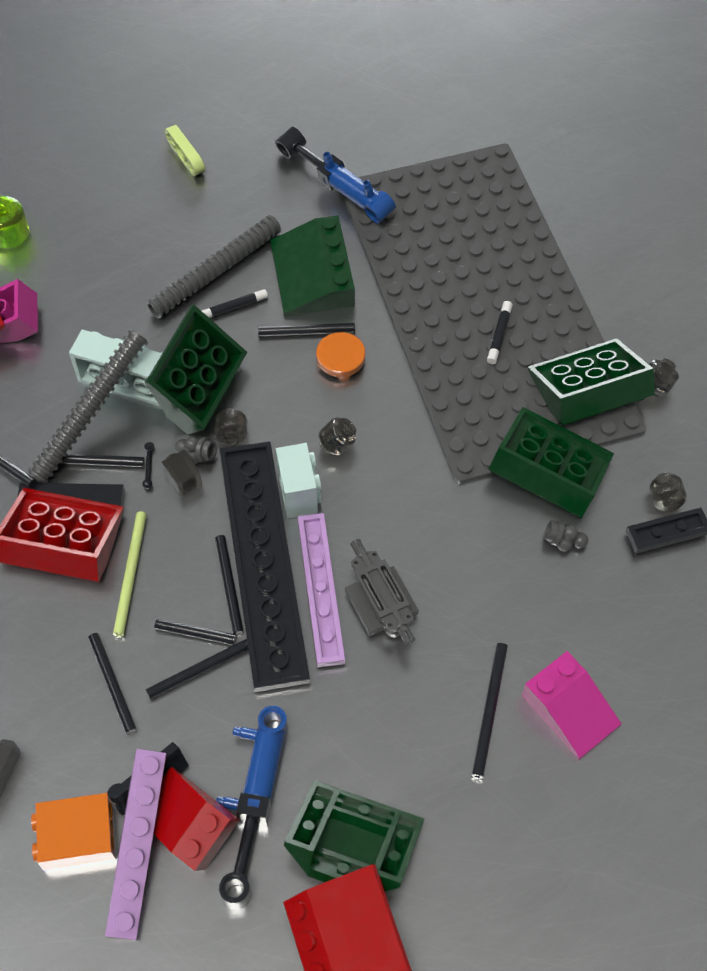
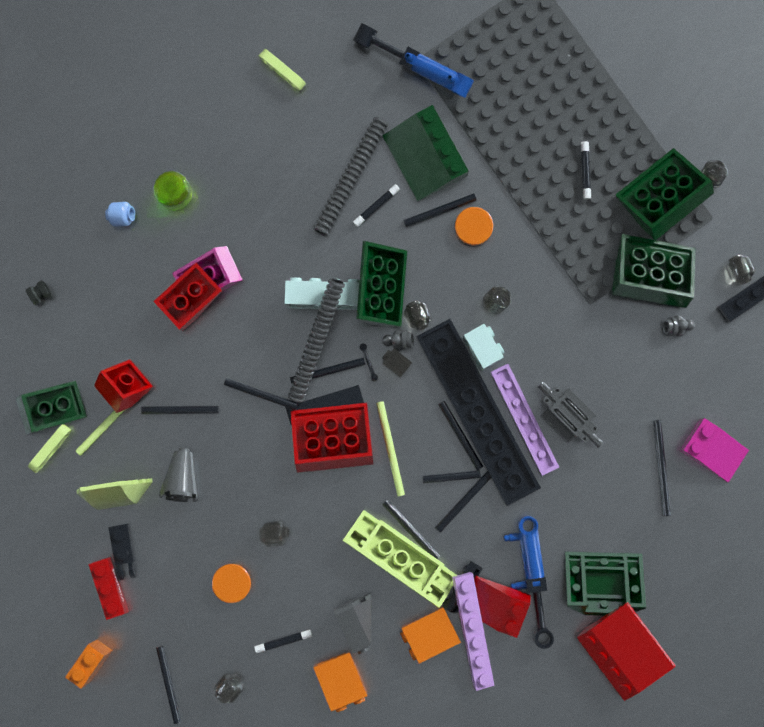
camera: 15 degrees left, 25 degrees up
none -> yellowish green slope [343,510,457,608]

